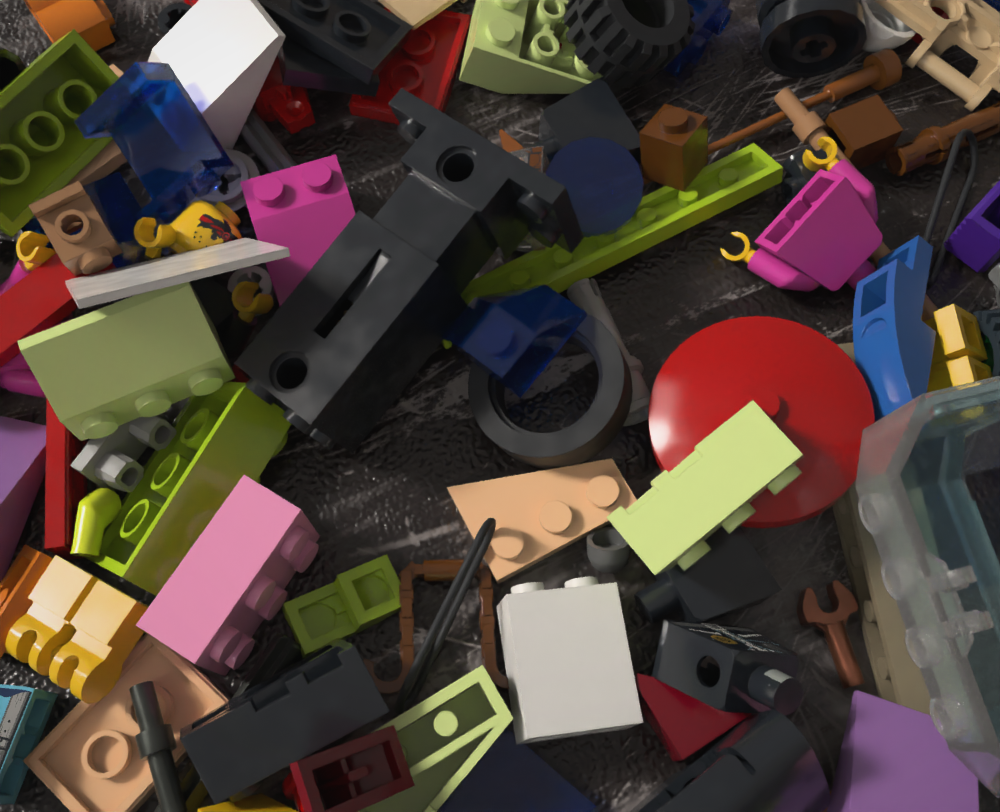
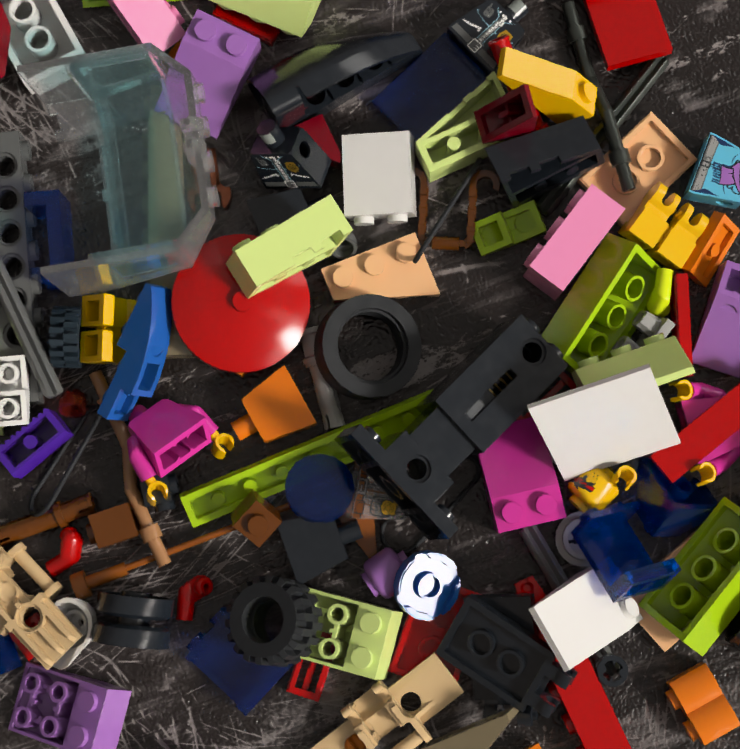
camera: 175 degrees left, 15 degrees up
medium nougat brick [28,181,123,276] -> none
clear blue slope [442,284,587,398] -> none
none -> red arm [45,527,83,577]
none -> clear red hinge [59,389,87,418]
none -> red arm [176,575,213,621]
none -> orange torso [230,365,318,443]
none -> medium lavender head [361,547,408,599]
none -> tile [393,550,461,621]

